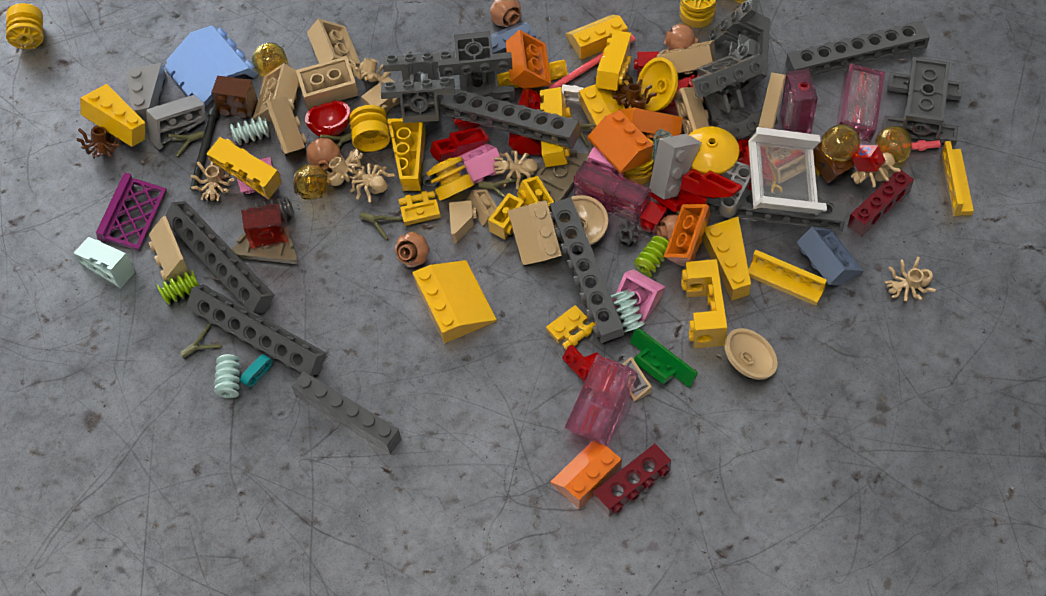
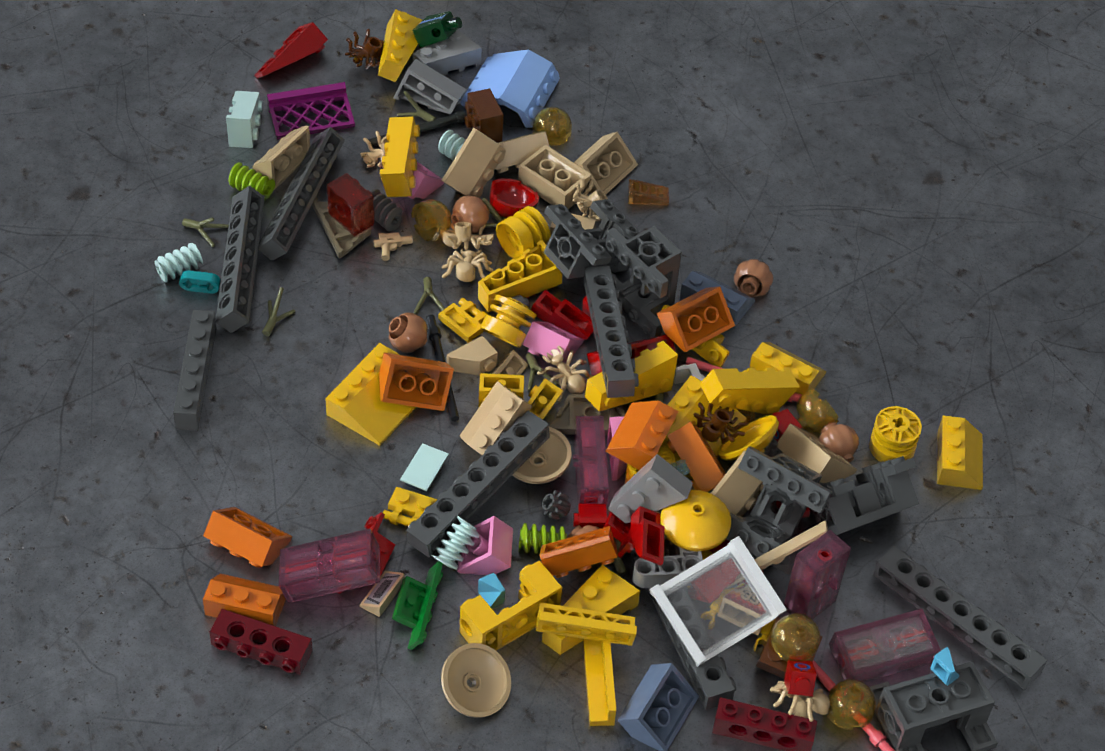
camera: 50 degrees right, 10 degrees down
none -> orange slope [203,507,293,568]
none -> red wedge [254,22,328,78]
none -> olive plant [262,287,295,336]
none -> tan piece [373,232,413,261]
none -> orange slope [379,352,454,411]
none -> light aqua piece [400,443,449,492]
none -> dark green torso [412,11,462,48]
none -> black bar [426,315,459,422]
none -> medium azure slope [478,573,505,608]
none -> yellow fence [536,602,637,646]
none -> clear orange slope [628,179,669,205]
none -> clear yellow cylinder [796,388,839,432]
none -> medium azure slope [930,647,960,686]

